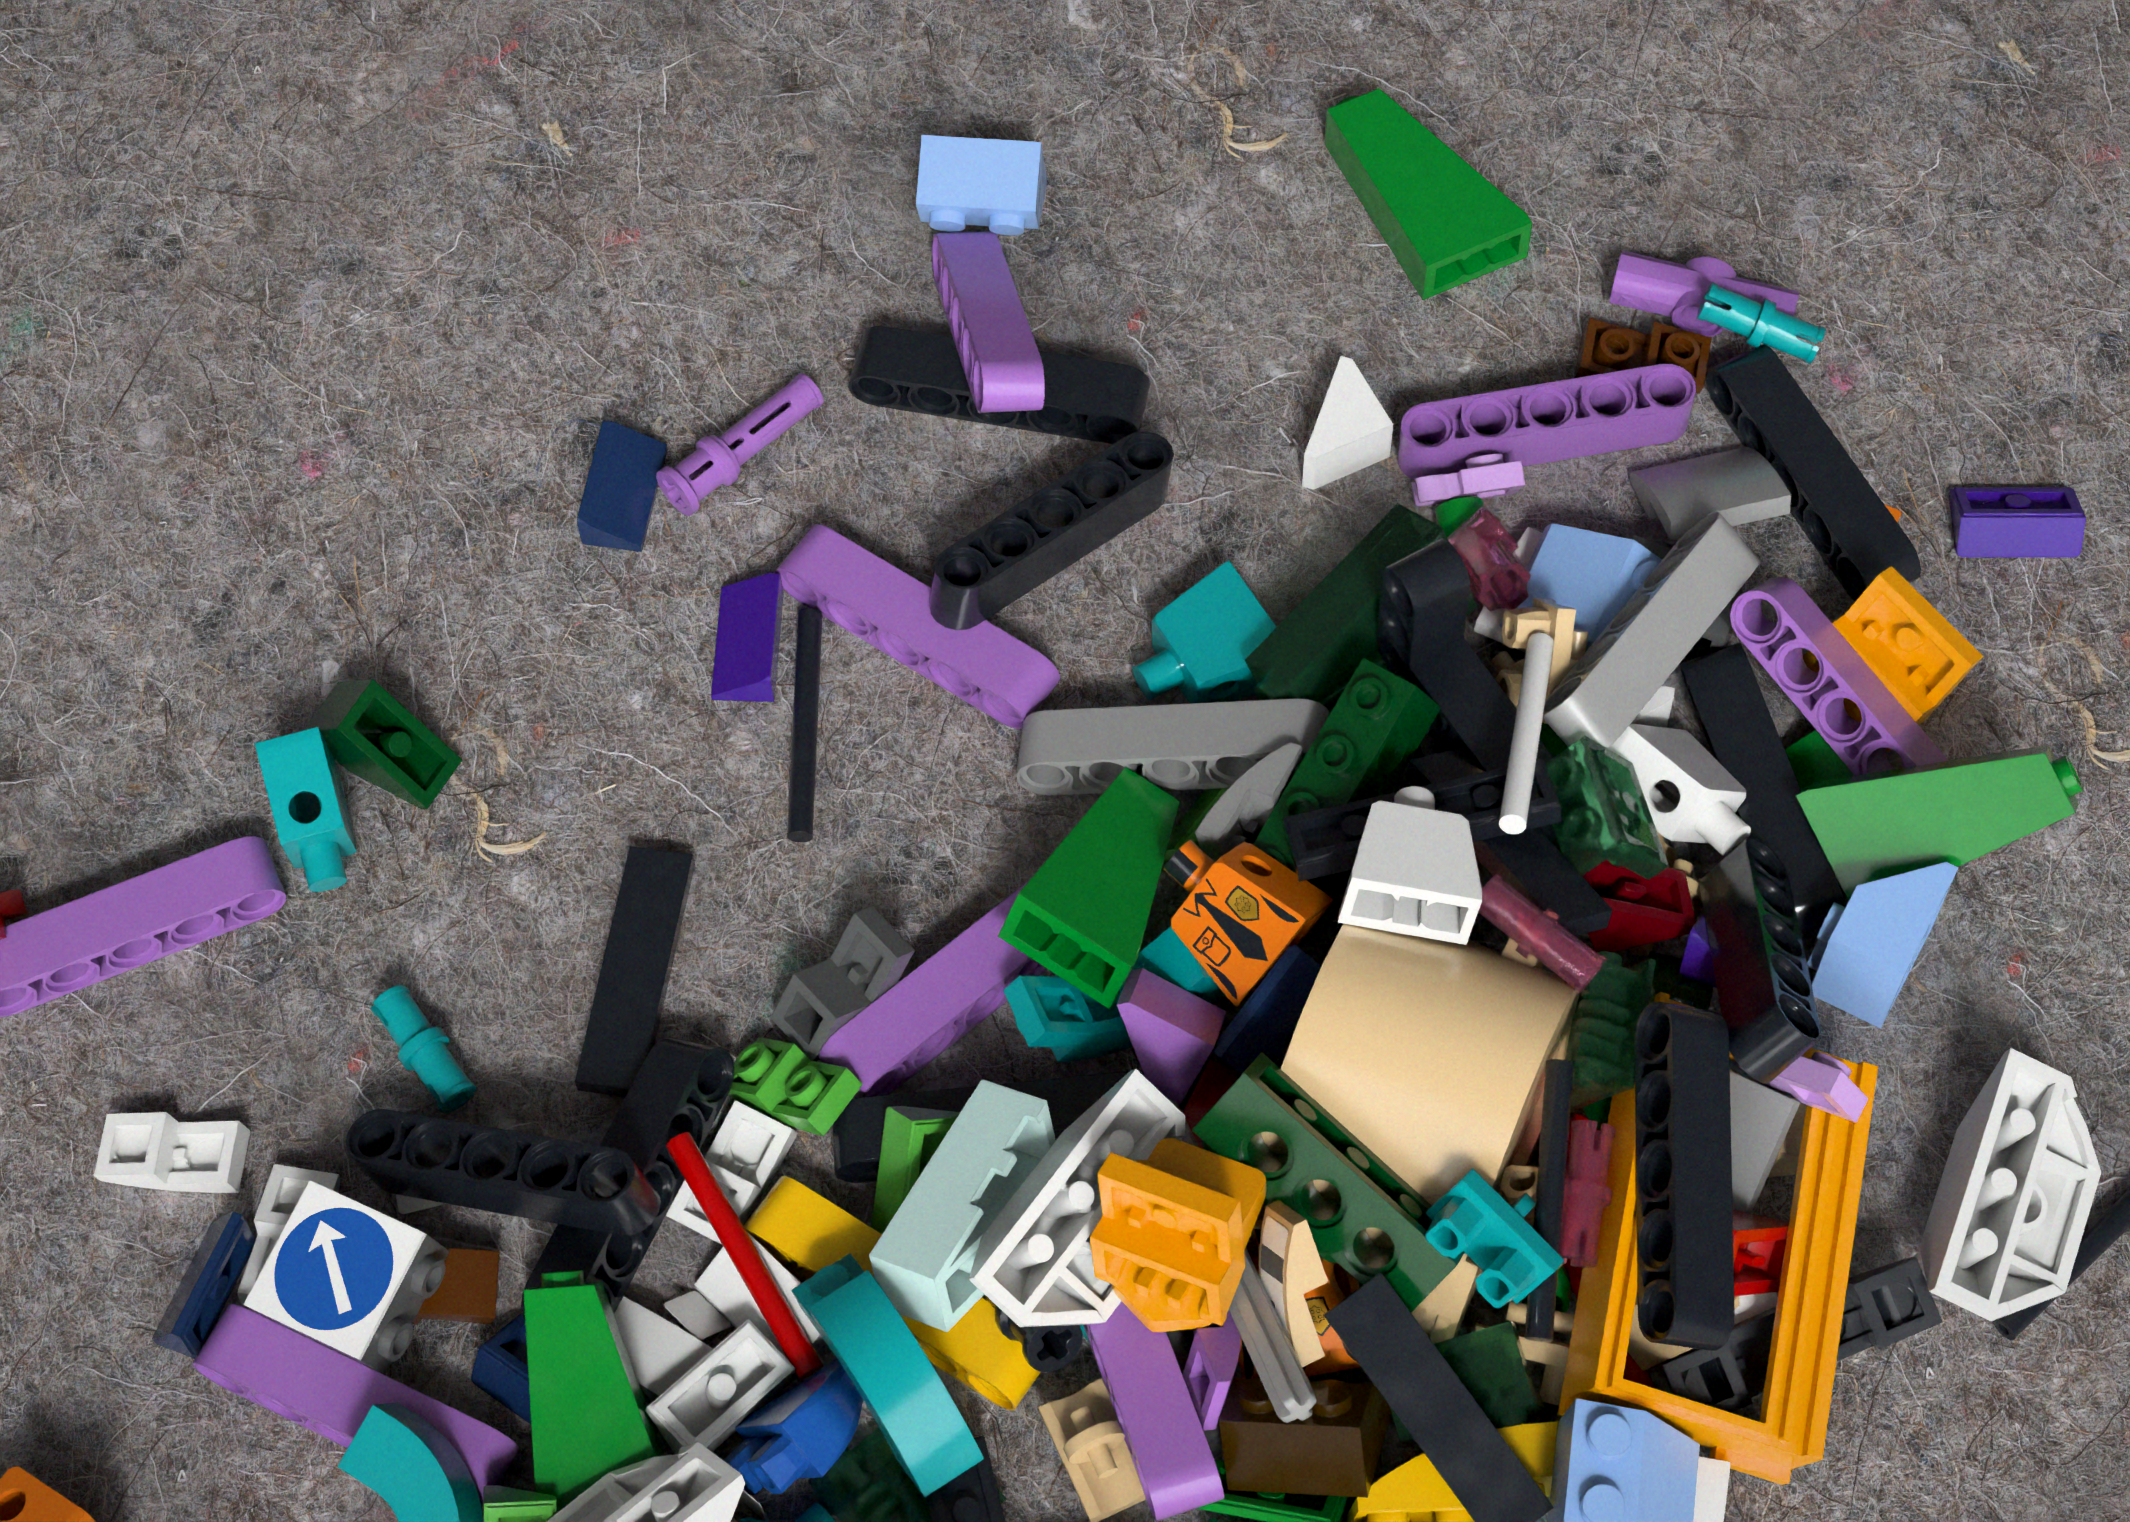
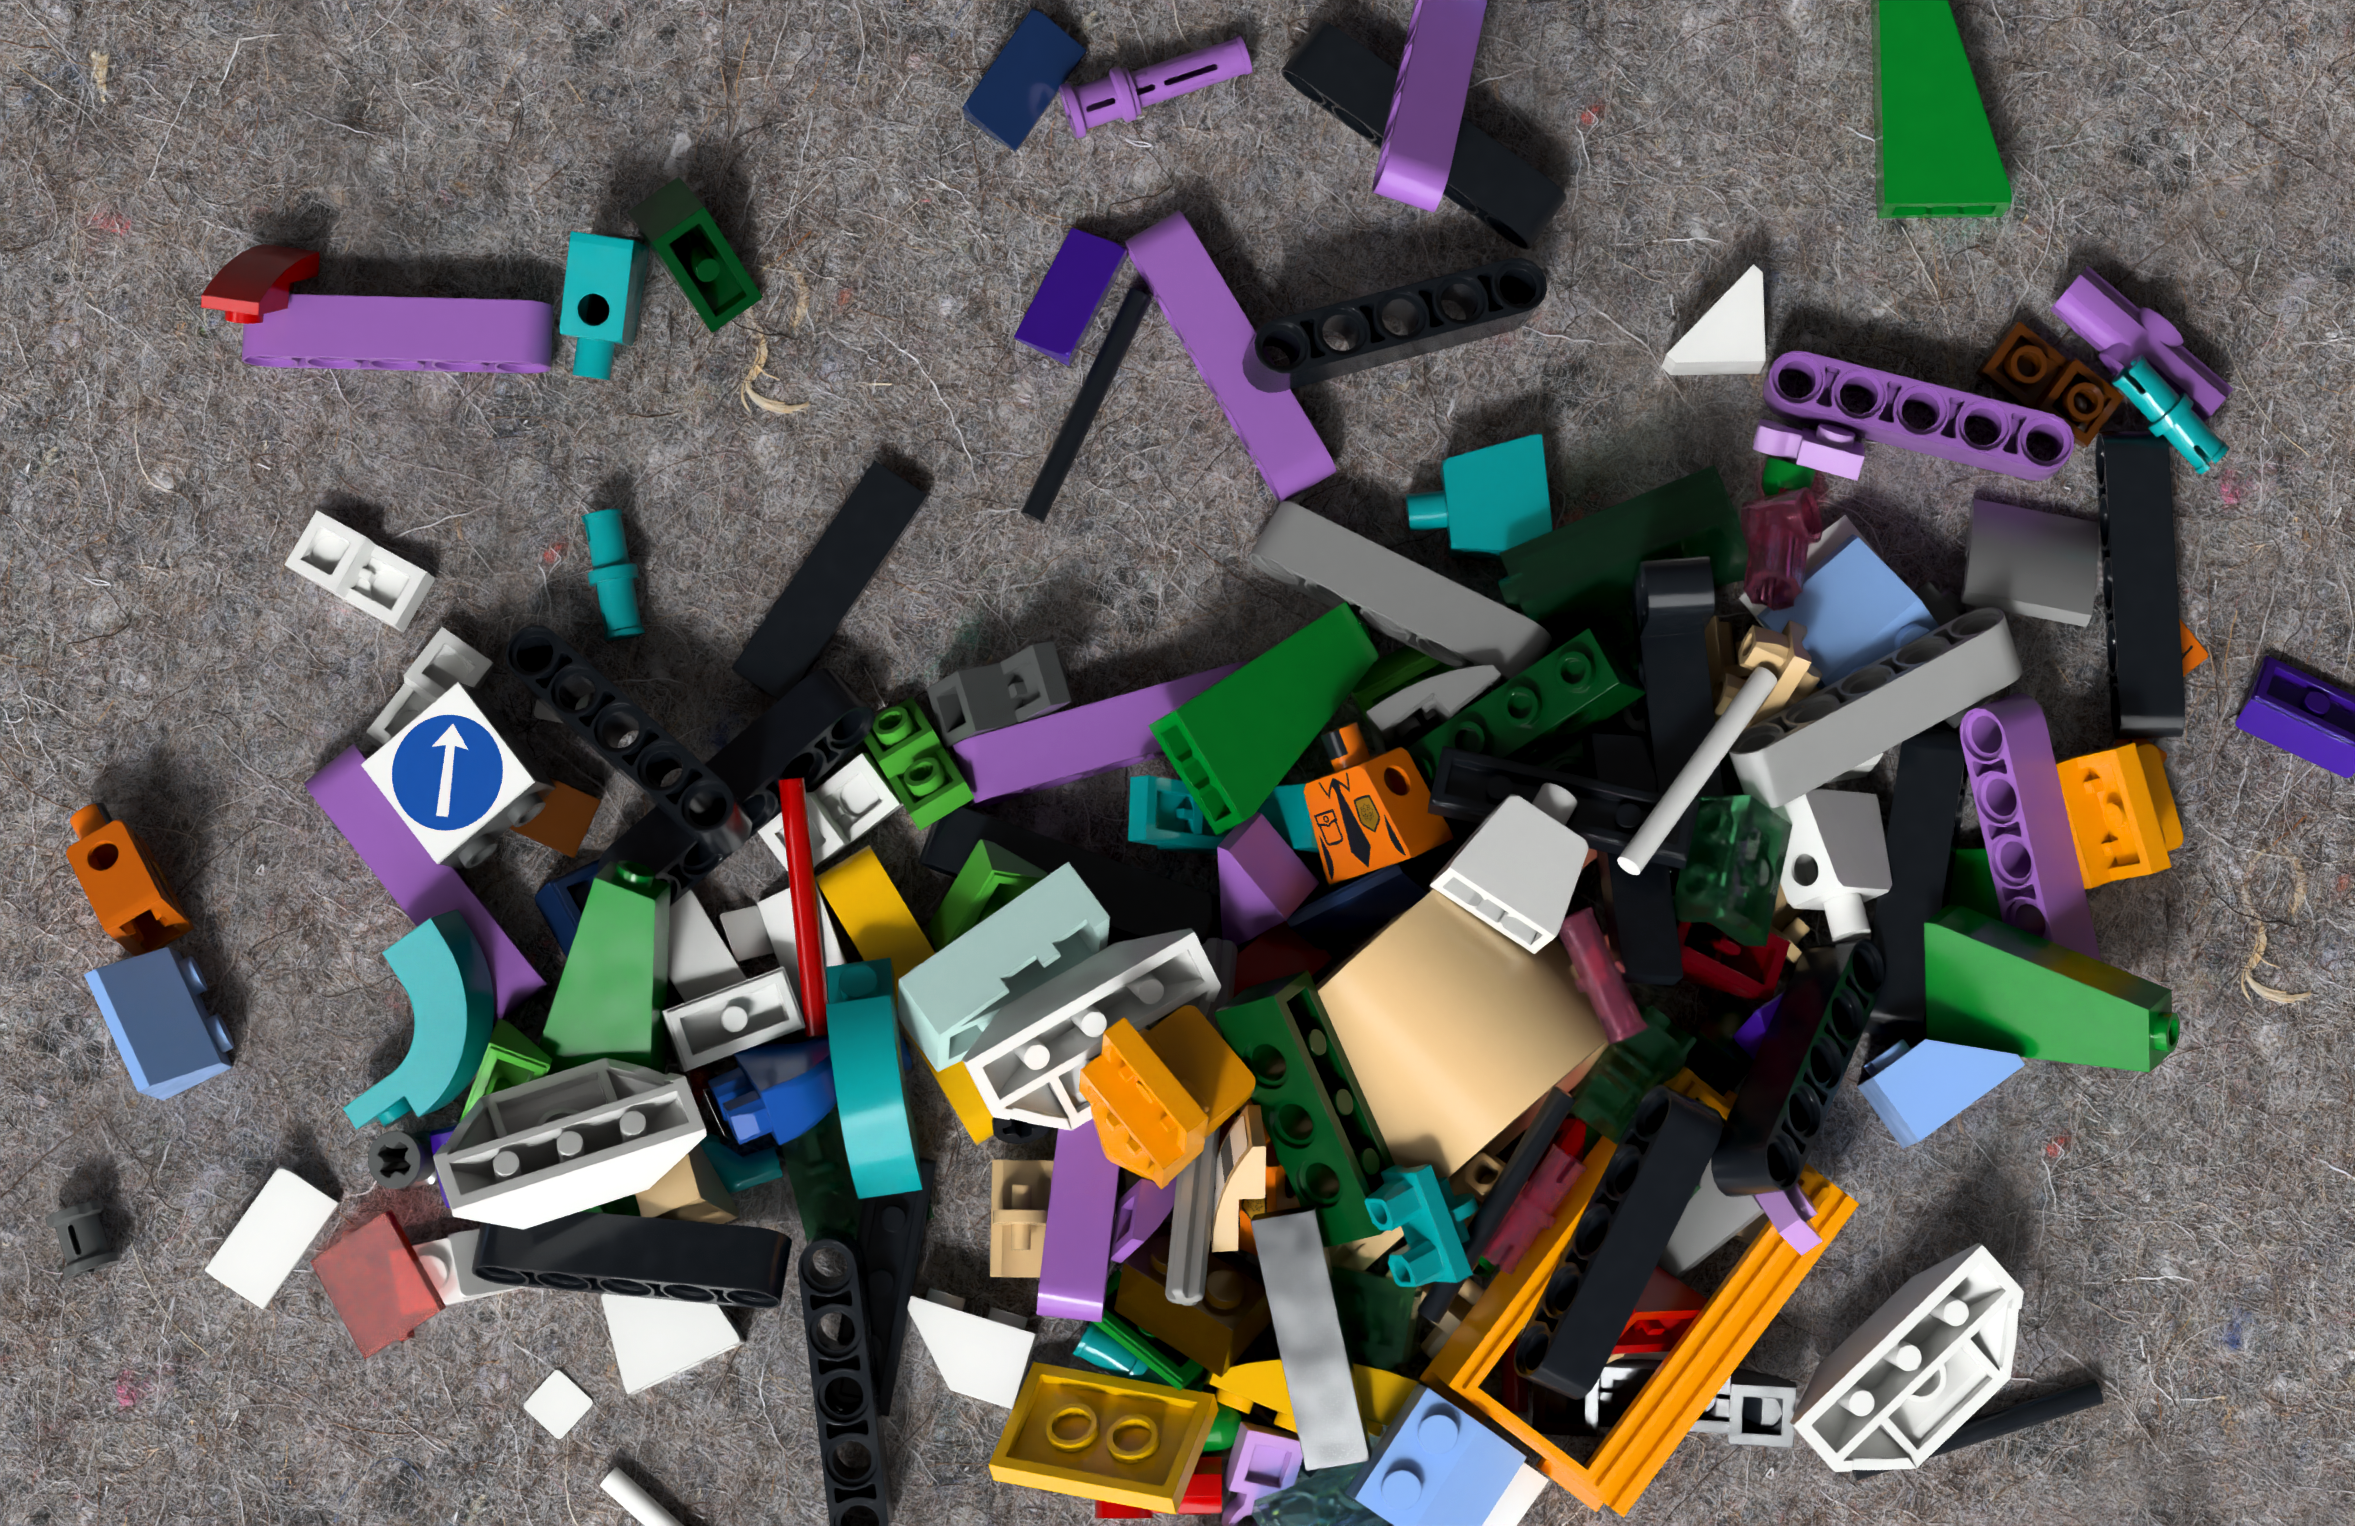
camera: 25 degrees right, 20 degrees up
dark blue slope [152,1212,256,1359] -> none

